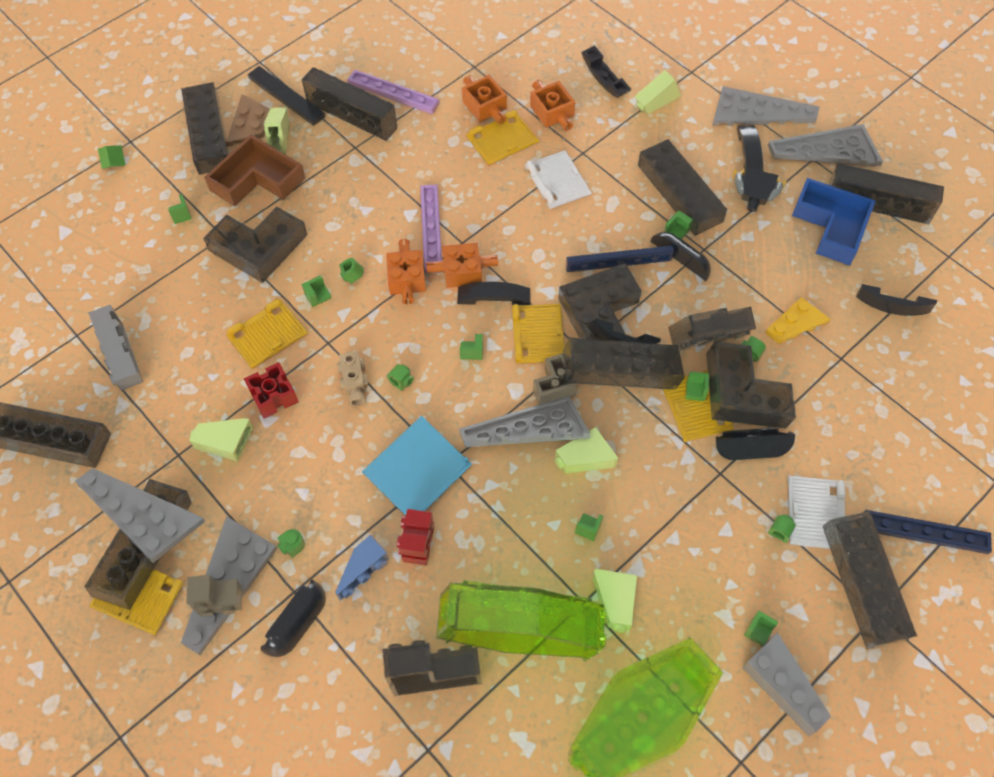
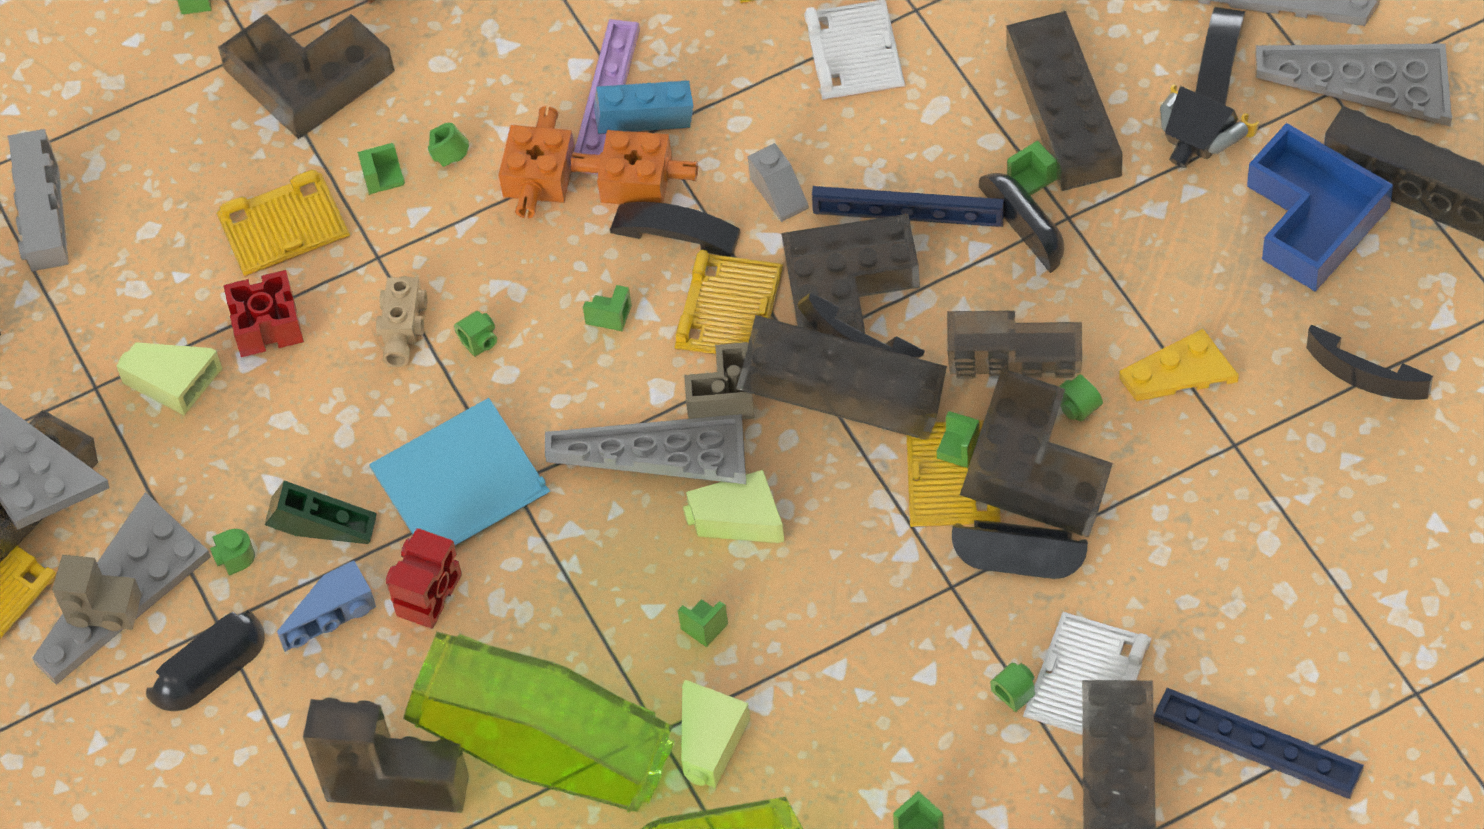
camera: 20 degrees right, 5 degrees down
none -> dark green slope [265,480,377,544]
none -> dark azure brick [594,80,693,134]
none -> light grey slope [748,143,809,222]

